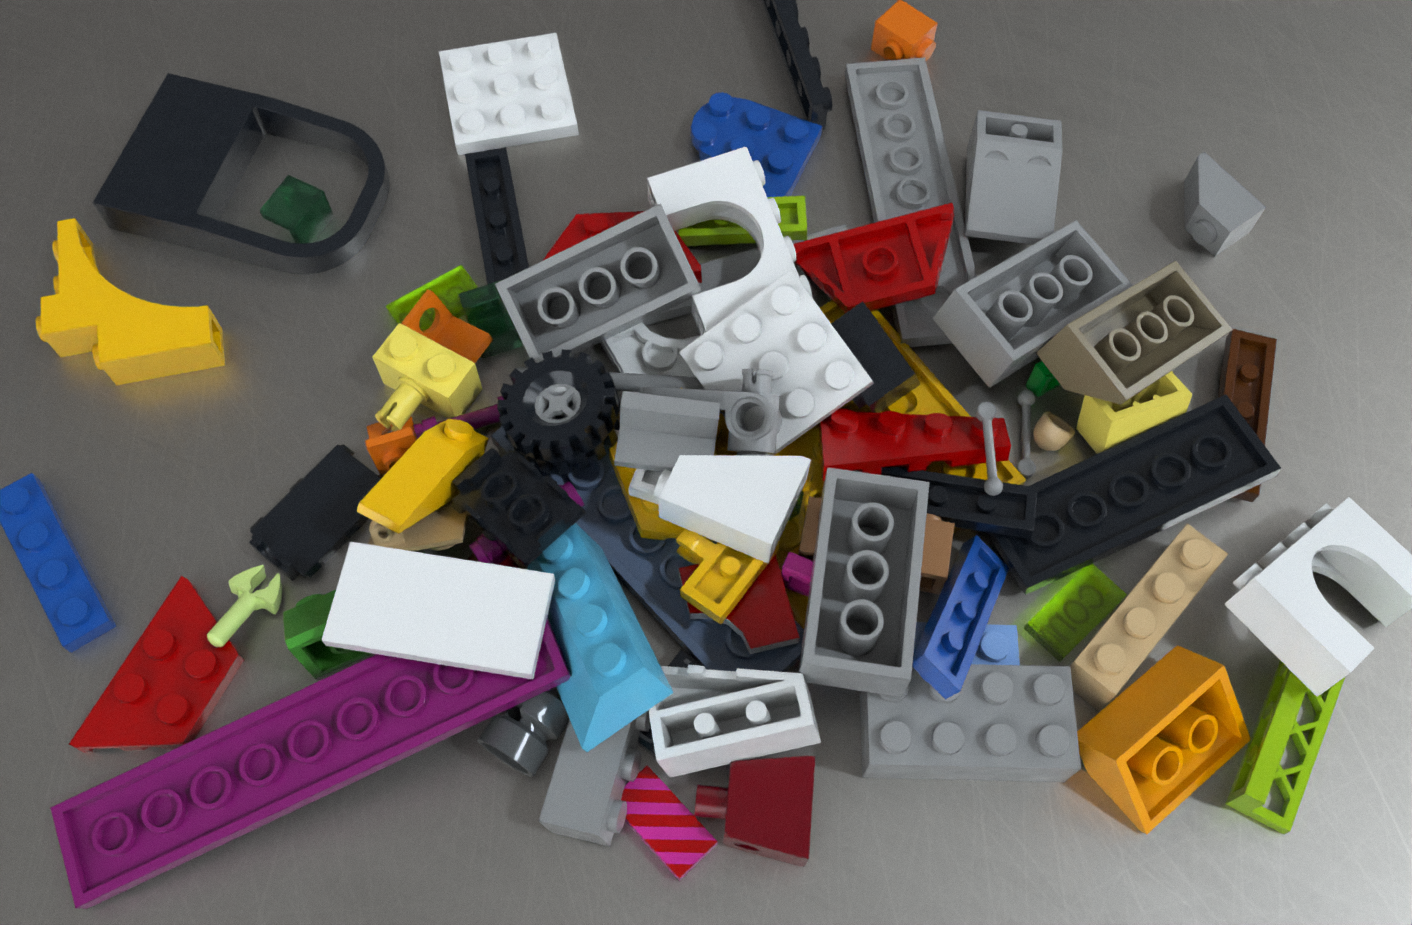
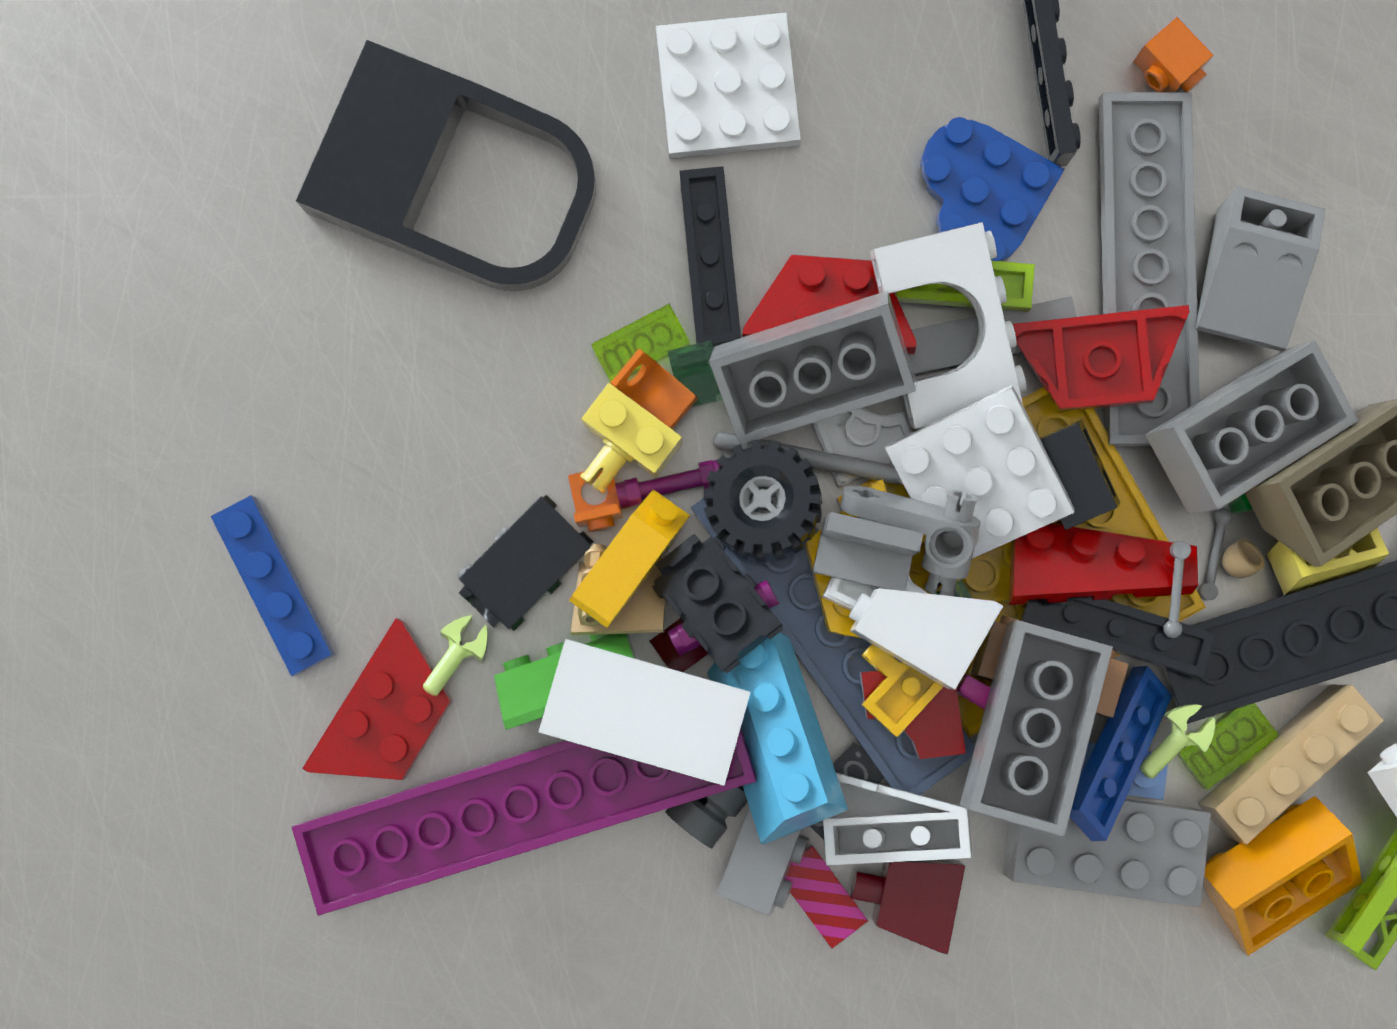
camera: 10 degrees right, 20 degrees up
yellow arch [36,218,225,386] -> none
clear green panel [260,175,334,244] -> none
none -> yellowish green bar [1140,704,1215,779]

